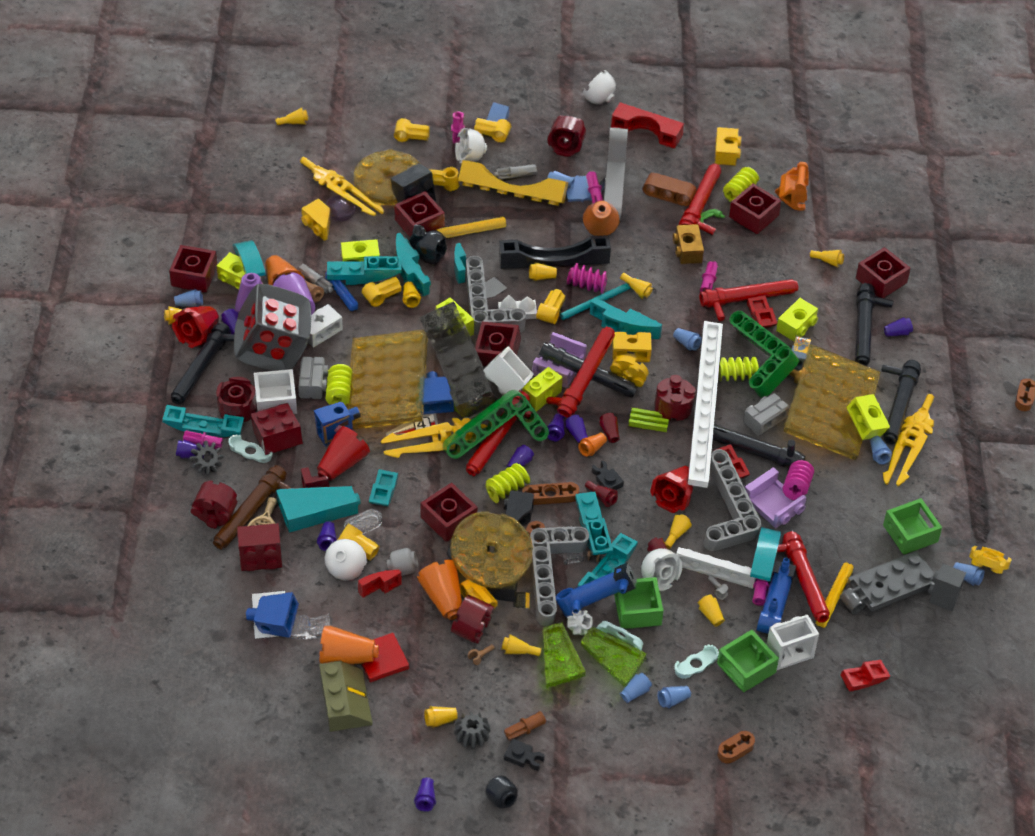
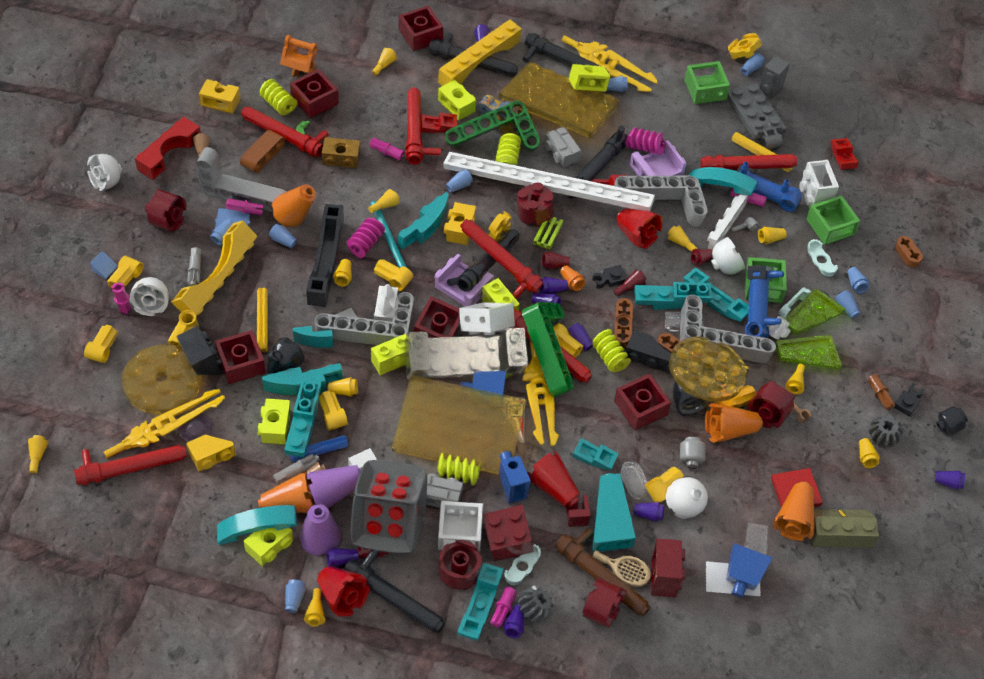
camera: 80 degrees left, 5 degrees up
dark red brick [169,245,217,293] -> none
red slope [358,570,402,598] -> none
none -> red cylinder [74,445,187,486]
none -> medium nougat cone [193,133,210,156]
none -> medium blue cone [269,224,297,249]
none -> yellow arch [438,19,522,86]
none -> yellow piece [553,323,583,358]

